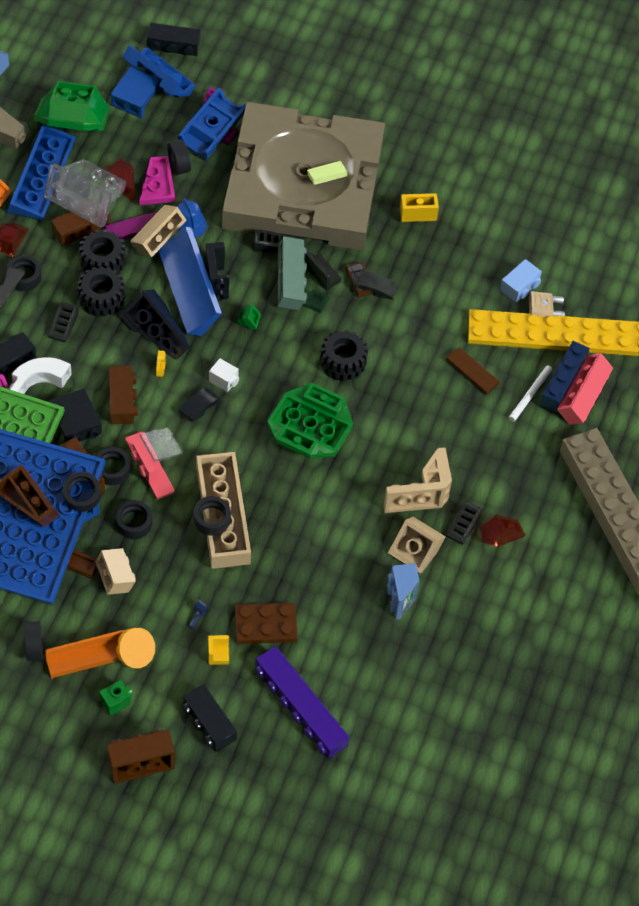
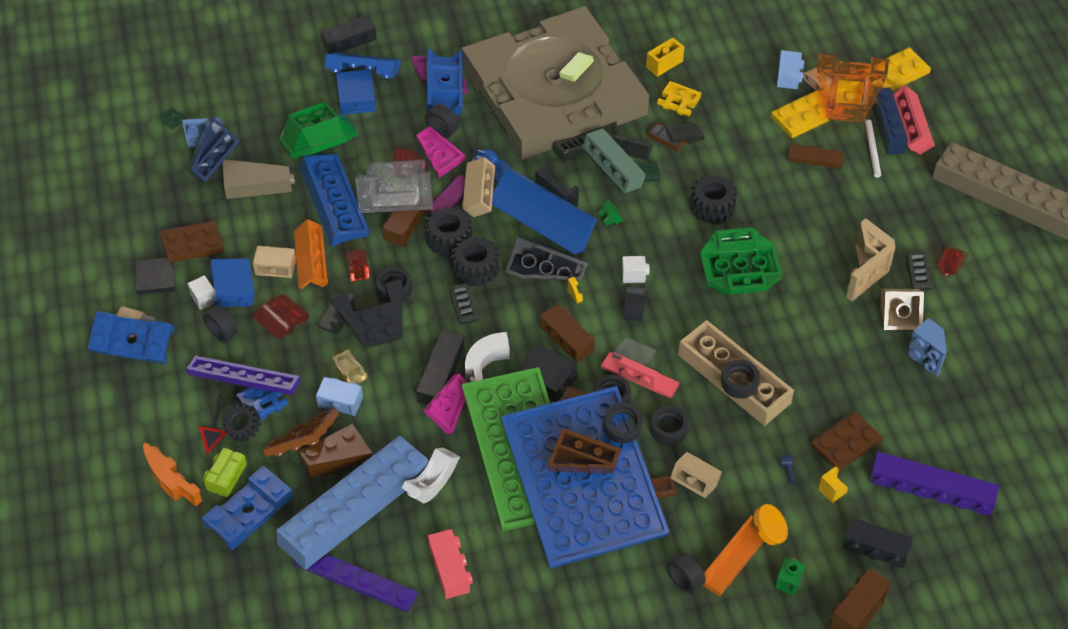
camera: 30 degrees left, 5 degrees down
none -> yellow plate [657,81,701,116]
none -> clear orange windscreen [817,53,889,123]

